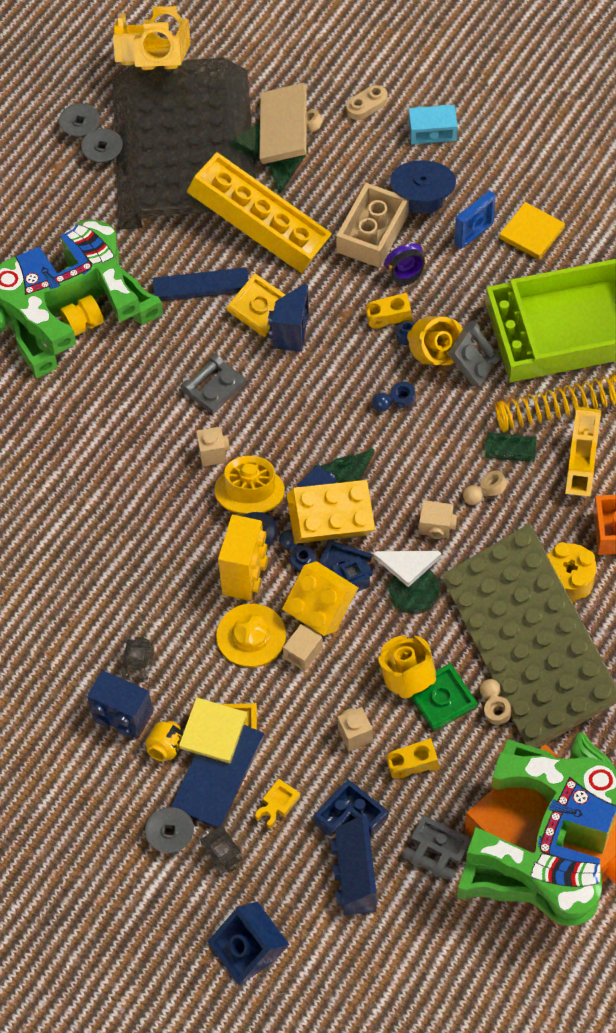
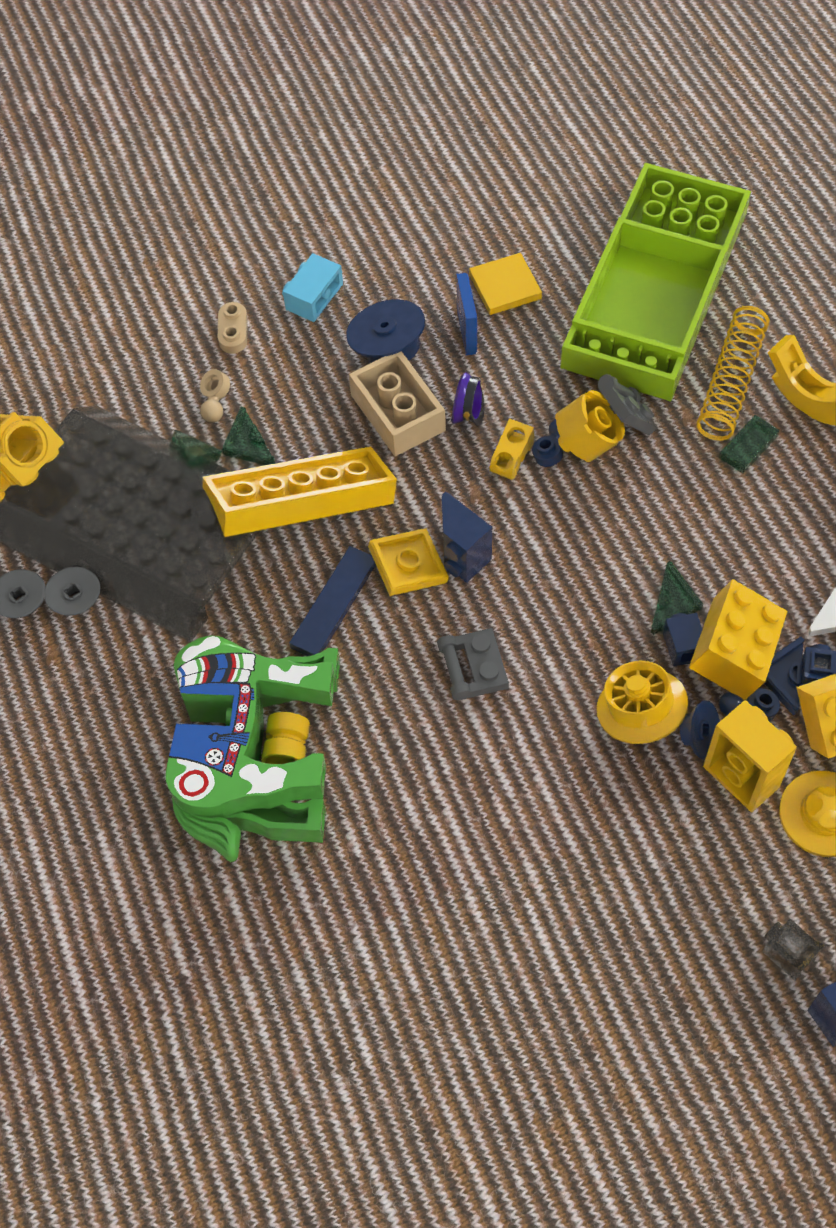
camera: 55 degrees left, 0 degrees up
tan brick [196,426,230,467] -> none
tan tile [260,83,307,164] -> none
dark blue plate [371,382,416,412] -> none
tan brick [419,500,457,539] -> none
tan plate [463,471,507,505] -> none

